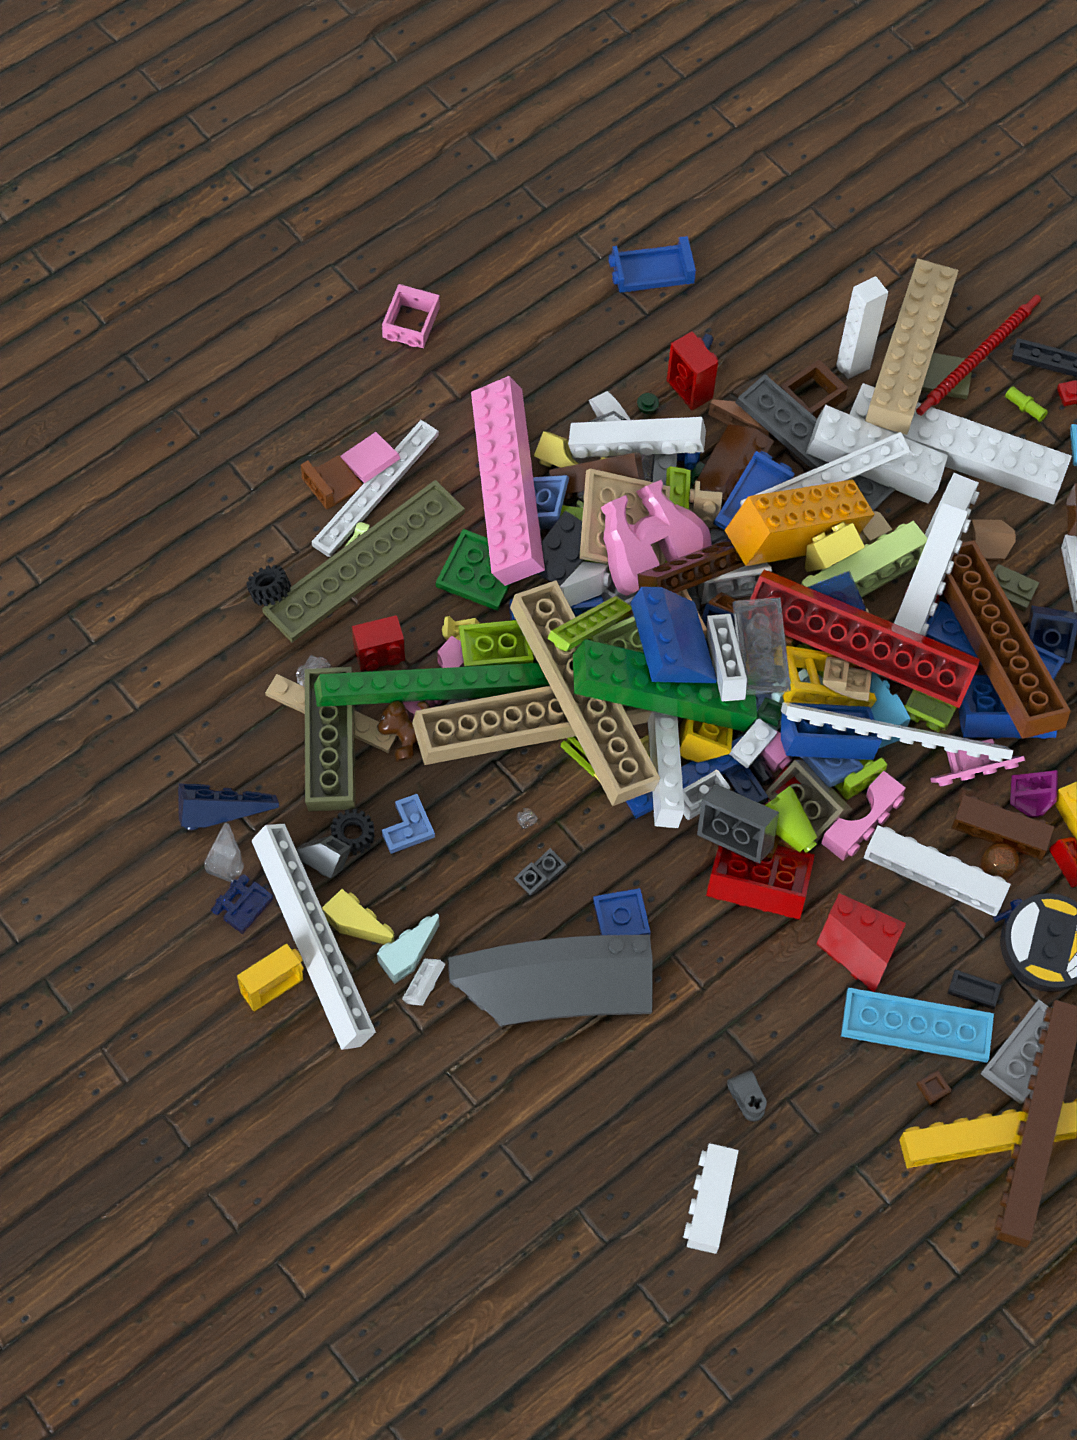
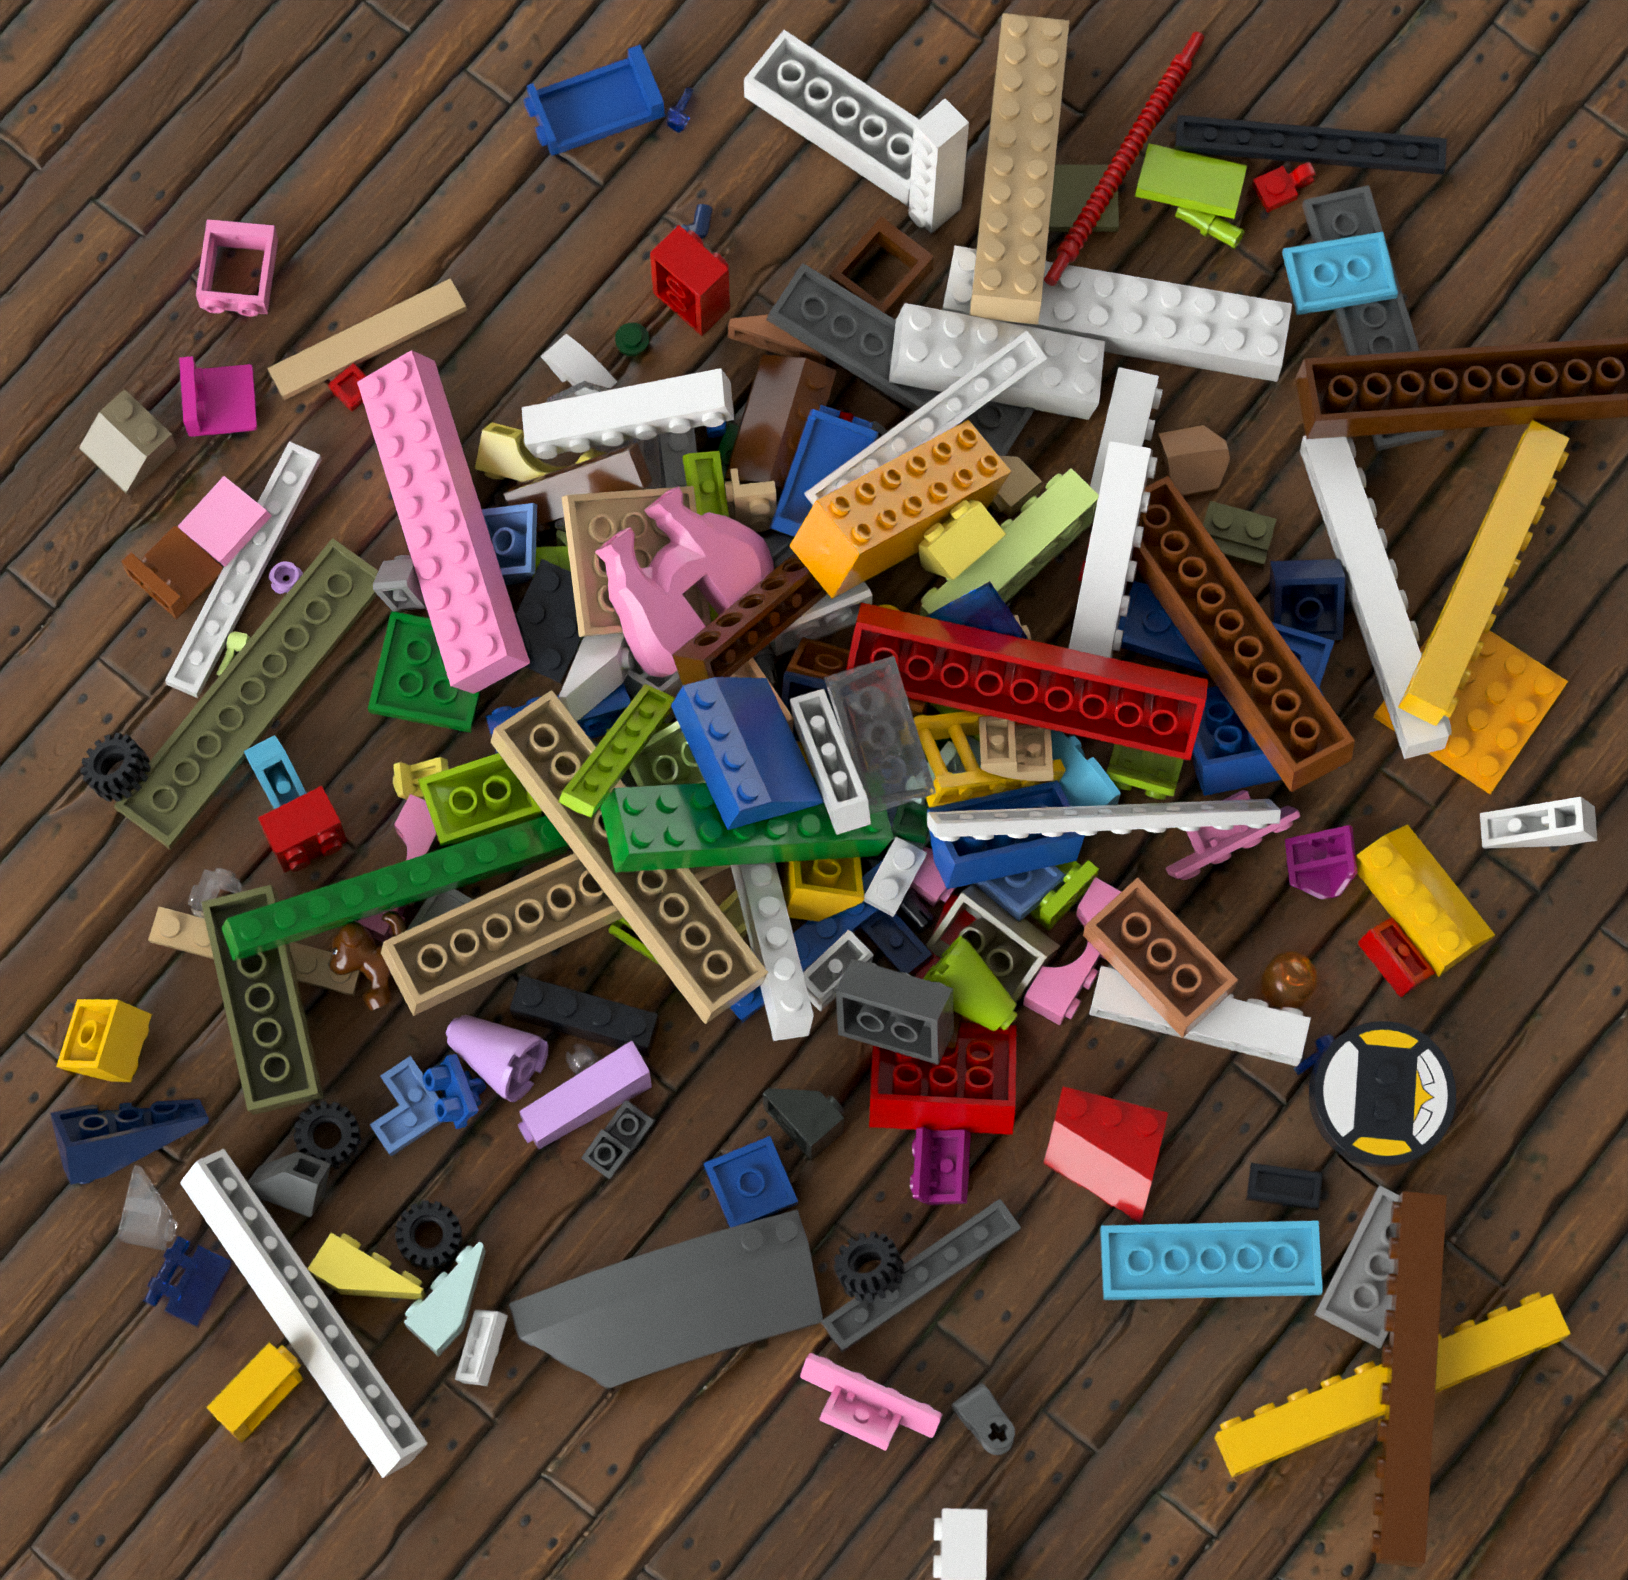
camera: 10 degrees left, 10 degrees up
reddish brown tile [916,1070,952,1105] -> none
reddish brown brick [951,795,1054,860] -> none
none -> yellow slope [56,999,152,1082]
none -> dark tan slope [79,389,177,495]
none -> dark pink bracket [179,356,257,437]
none -> medium azure slope [244,735,306,809]
none -> tan tile [267,278,467,400]
none -> lavender plate [269,561,303,594]
none -> red tile [328,363,367,412]
none -> light grey slope [373,555,426,611]
none -> black tyre [395,1200,463,1270]
none -> blue hips [422,1054,486,1129]
none -> lavender cone [446,1015,549,1102]
none -> black brick [510,975,659,1057]
none -> lavender slope [517,1041,652,1149]
none -> clear blue hand [667,87,693,133]
none -> white brick [744,30,919,206]
none -> pearl dark grey slope [763,1088,844,1161]
none -> bright pink bracket [800,1353,942,1451]
none -> dark grey plate [821,1199,1021,1353]
none -> black tyre [834,1231,905,1302]
none -> magenta bracket [910,1127,971,1205]
none -> nougat brick [1083,877,1238,1038]
none -> lime tile [1135,143,1247,219]

